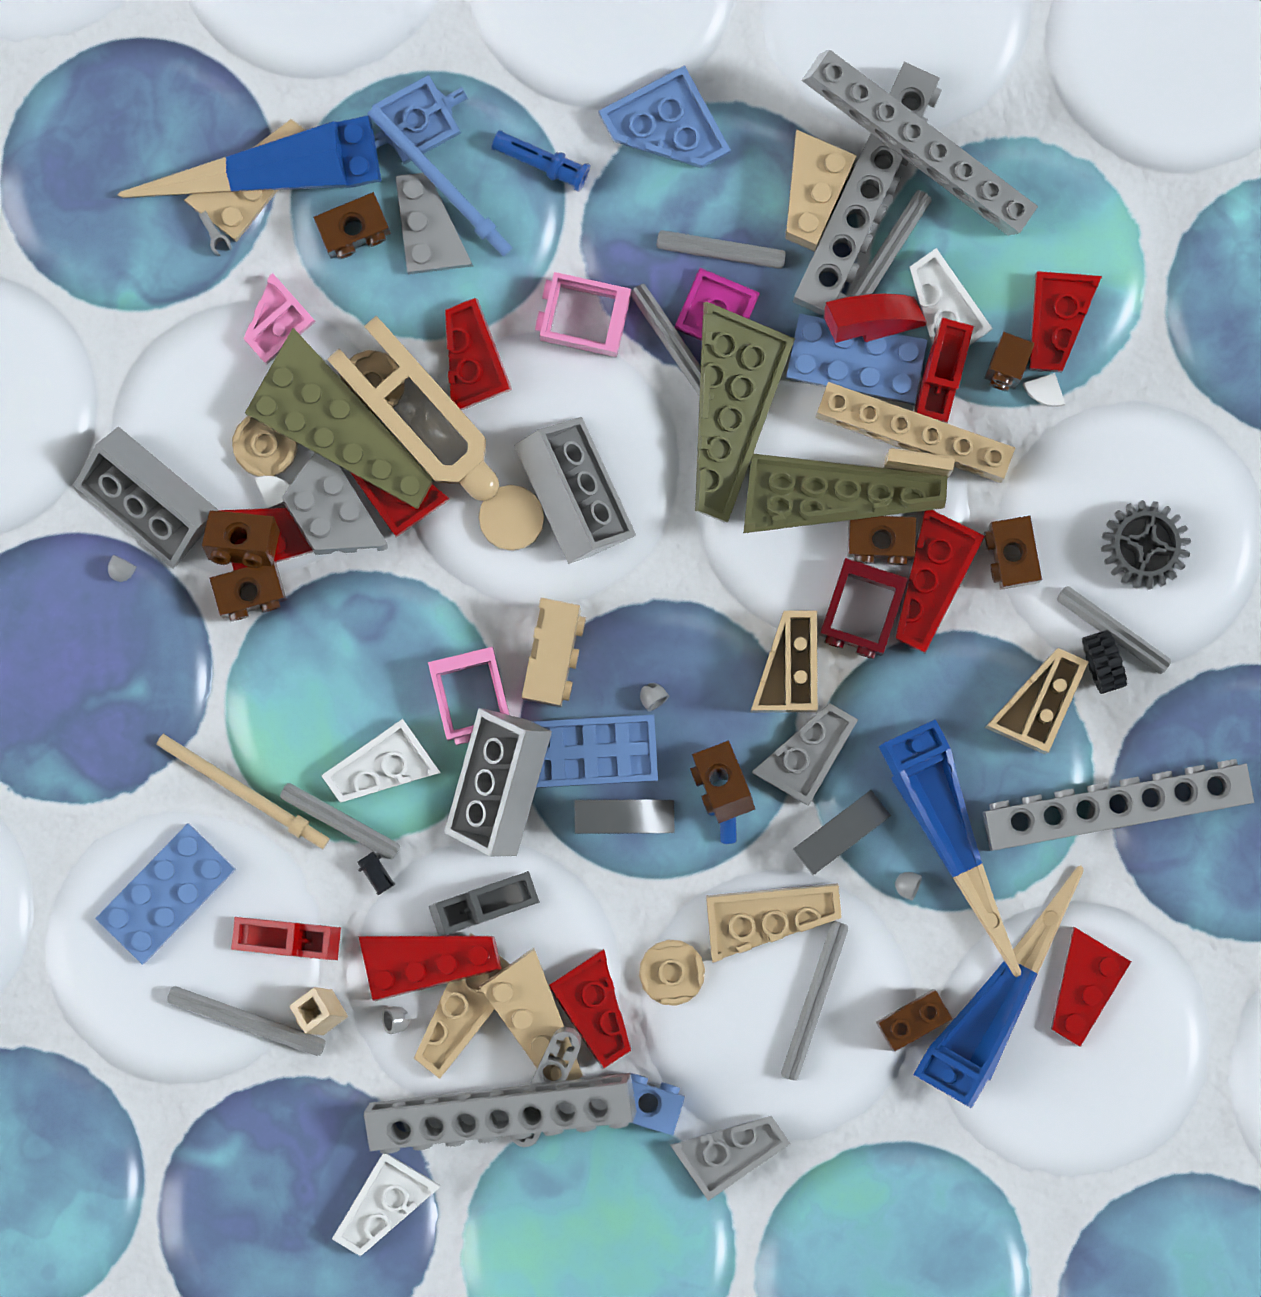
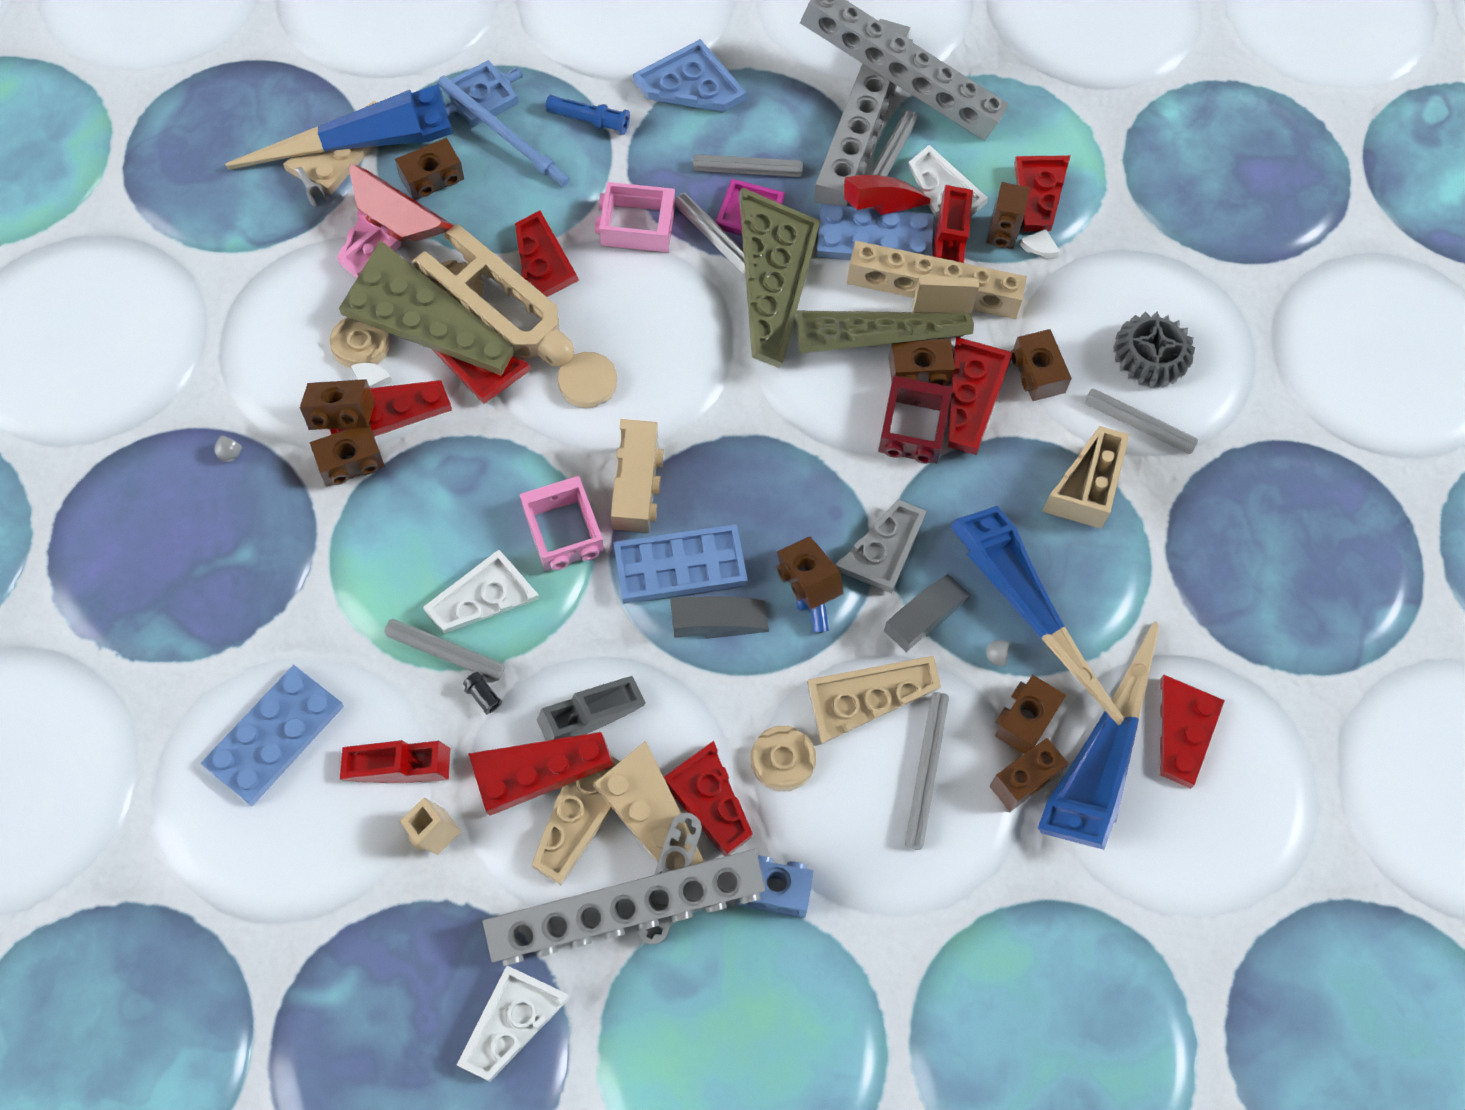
camera: 15 degrees left, 20 degrees down
light grey slope [73,426,218,569] -> none
tan bar [156,734,330,849] -> none
light grey axle [167,986,326,1056] -> none
light grey wing [282,453,388,555] -> none
light grey hinge [382,1006,410,1034] -> none
light grey wing [396,173,473,275] -> none
light grey slope [444,708,552,857] -> none
light grey slope [514,417,636,564] -> none
light grey hinge [640,683,669,712] -> none
light grey wing [670,1116,790,1201] -> none
tan wedge [750,611,818,713] -> none
tan wedge [785,129,856,252] -> none
light grey brick [983,759,1255,851] -> none
black tyre [1082,630,1127,694] -> none
none -> wedge [349,164,453,242]
none -> reddish brown brick [995,674,1066,754]

